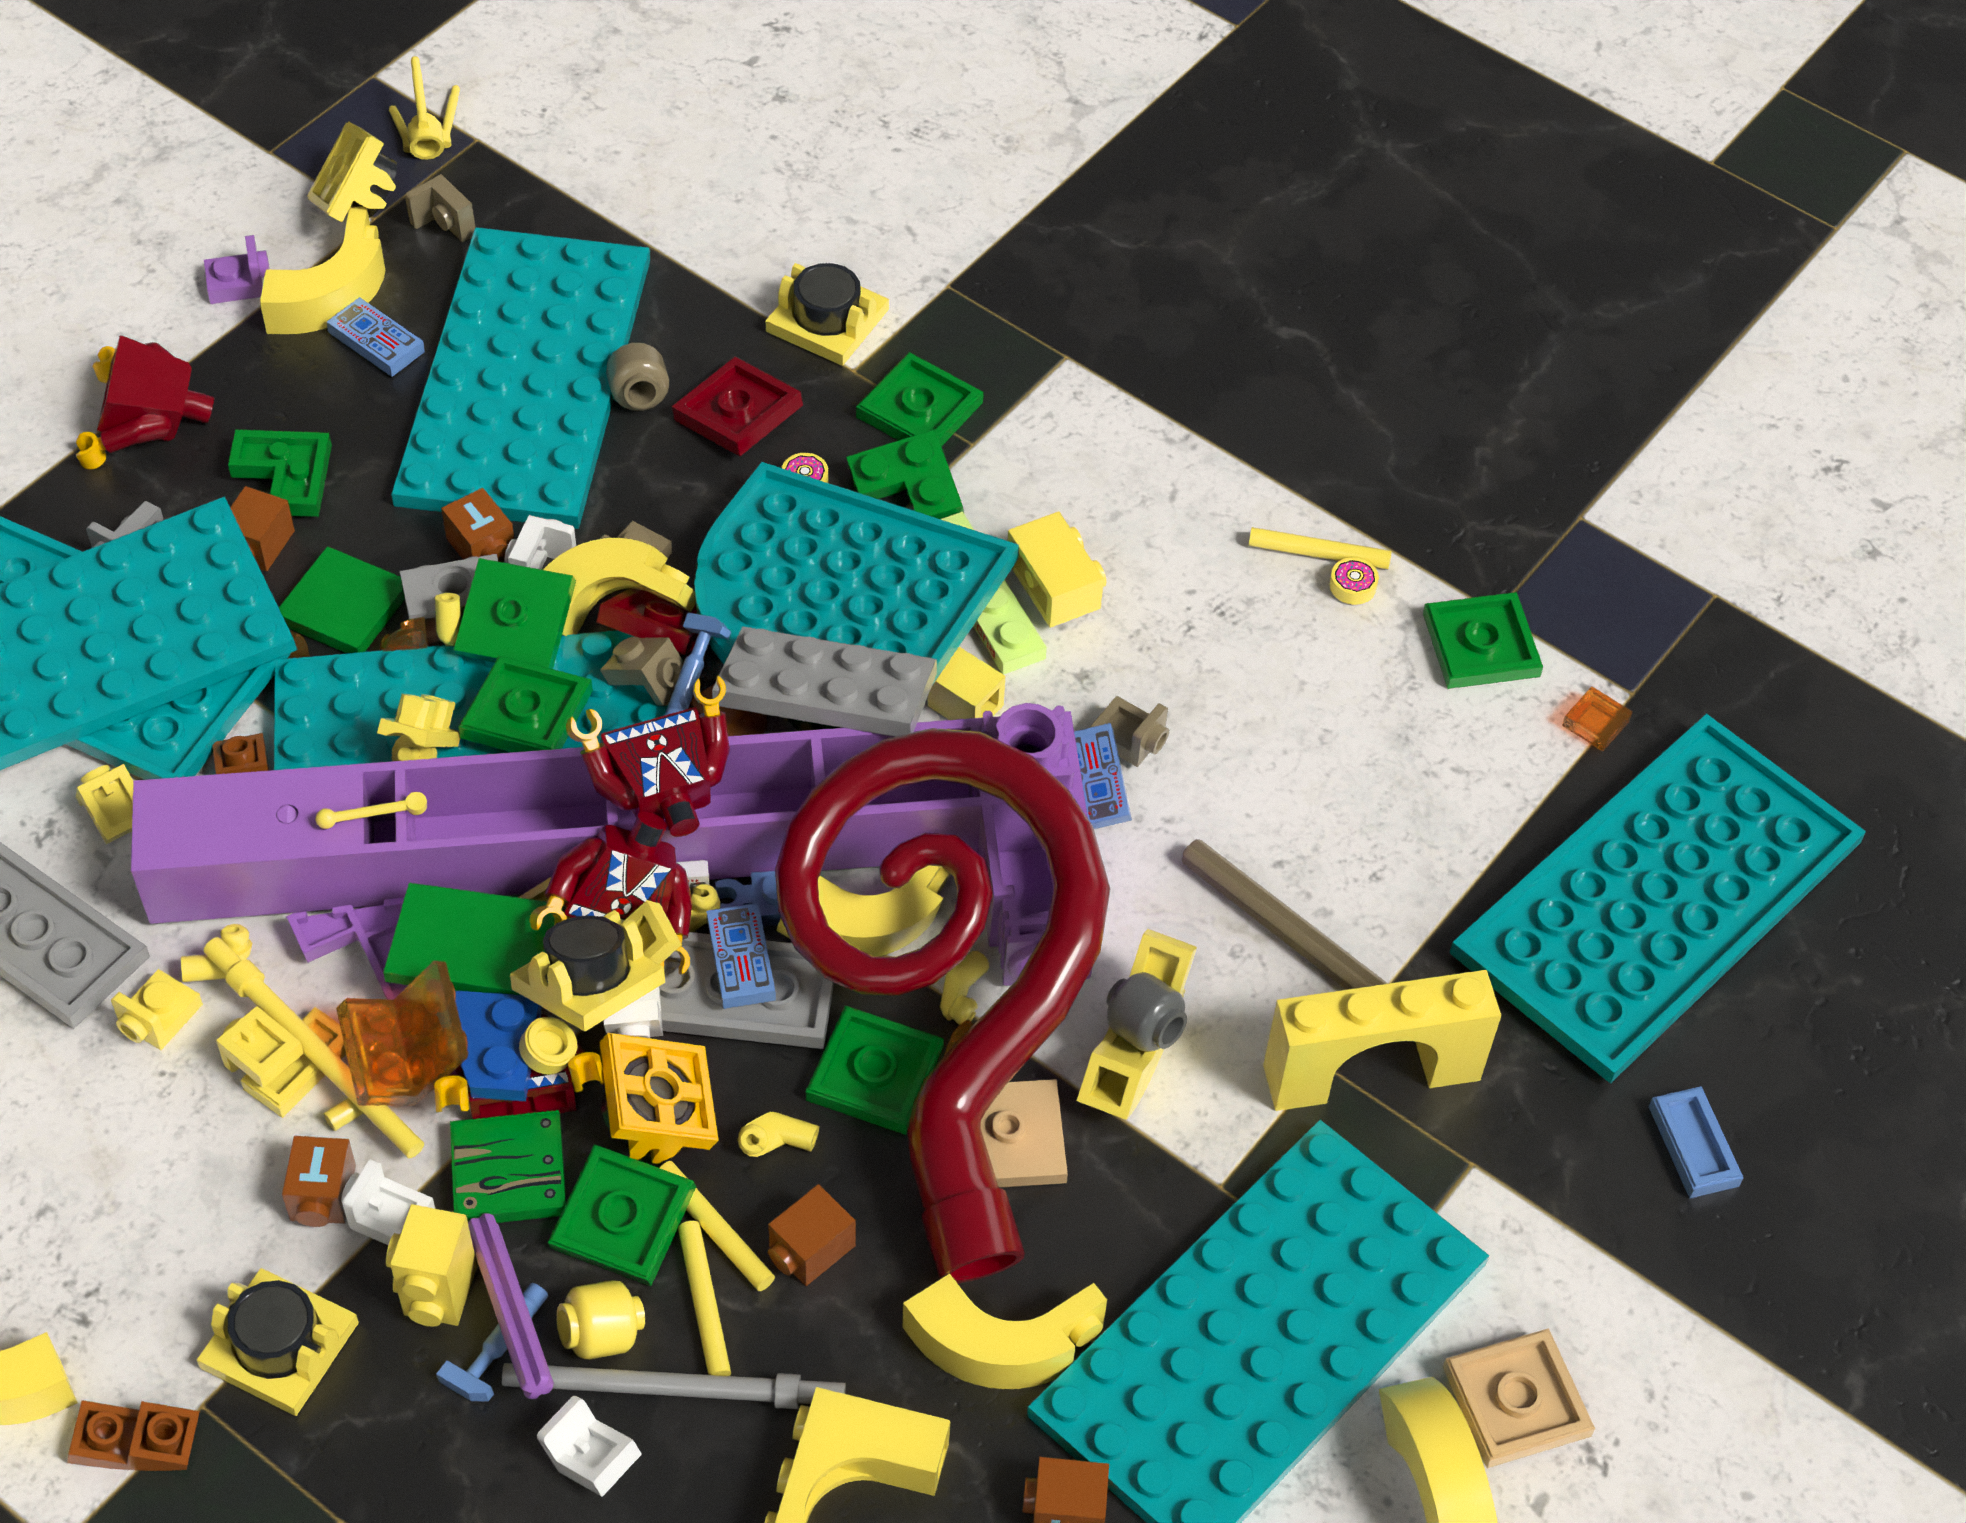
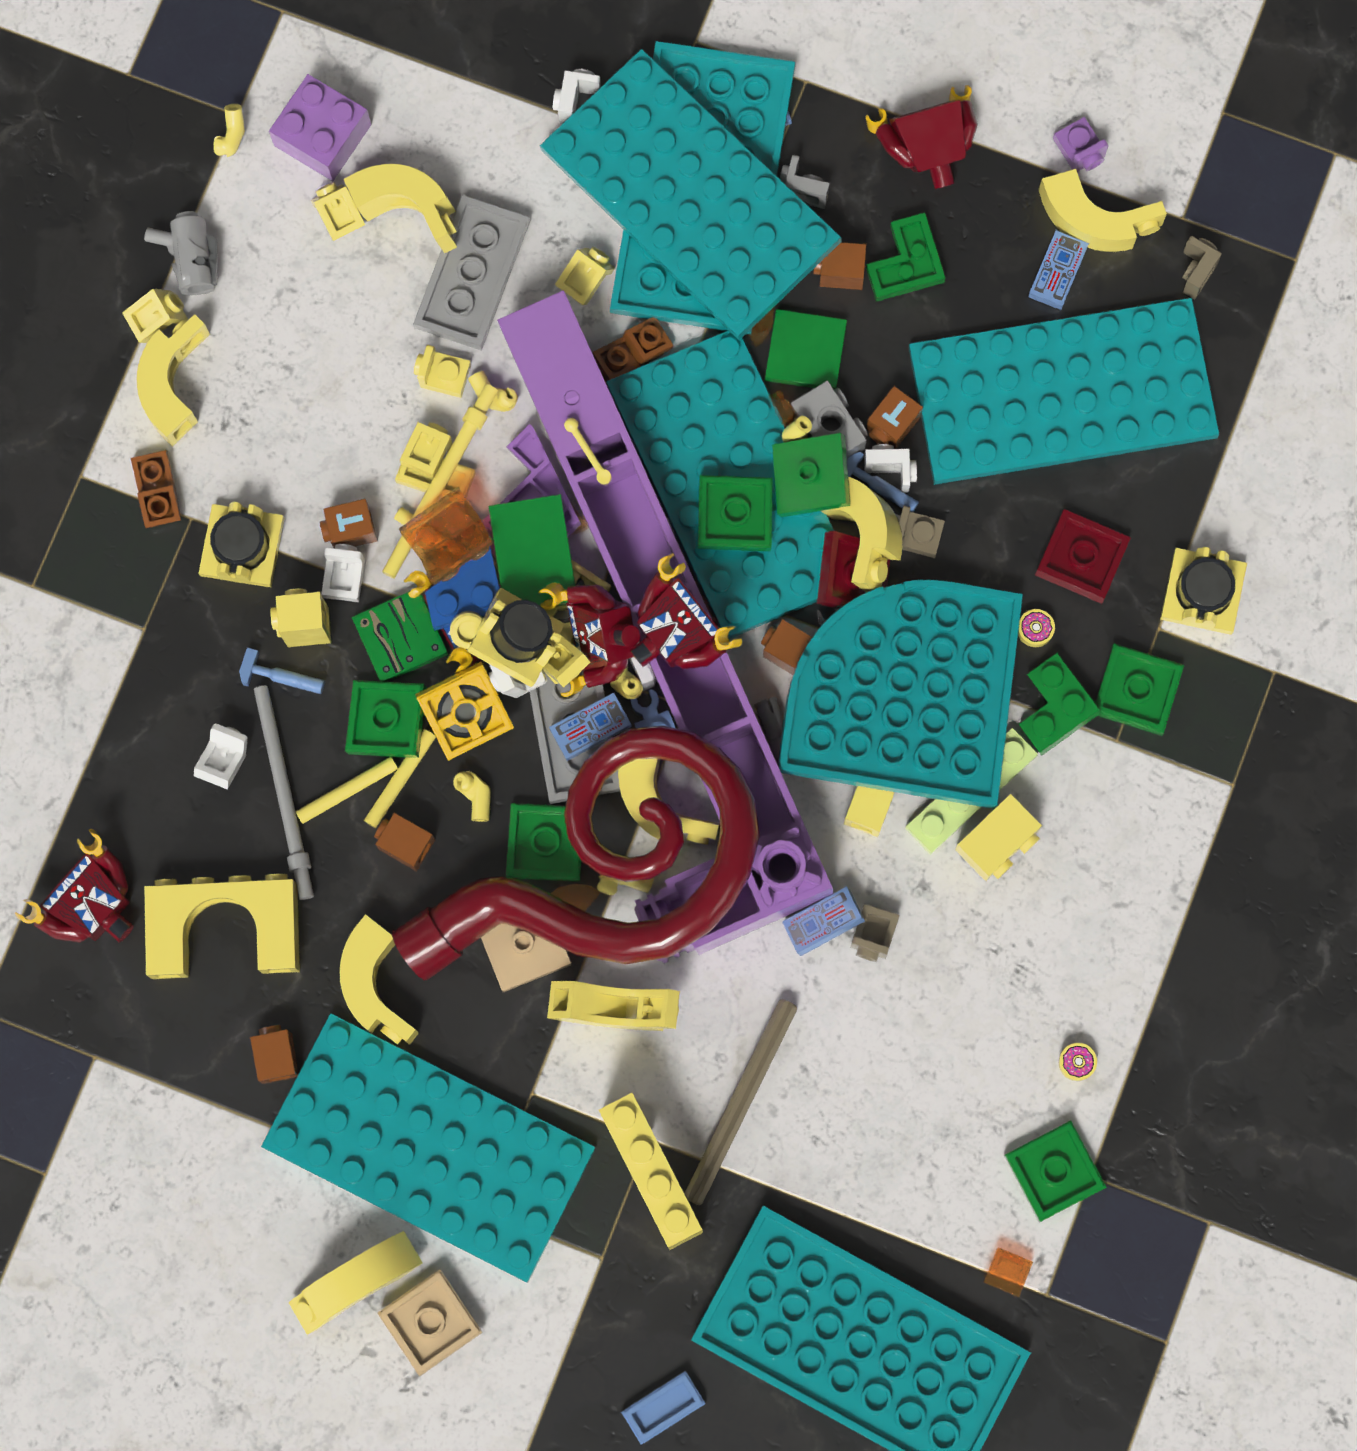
camera: 80 degrees right, 25 degrees up
light yellow piece [307,121,397,222] -> none
light yellow hips [377,694,460,761] -> none
light yellow plant [389,56,460,160] -> none
medium lavender axle [468,1213,554,1399] -> none
light yellow head [557,1280,645,1360] -> none
dark tan bracket [600,637,684,706] -> none
dark tan head [606,343,669,411] -> none
medium blue piece [664,613,731,716] -> none
light grey plate [712,627,937,737] -> none
dark grey head [1106,972,1187,1052] -> none
light yellow bar [1249,527,1392,569] -> none

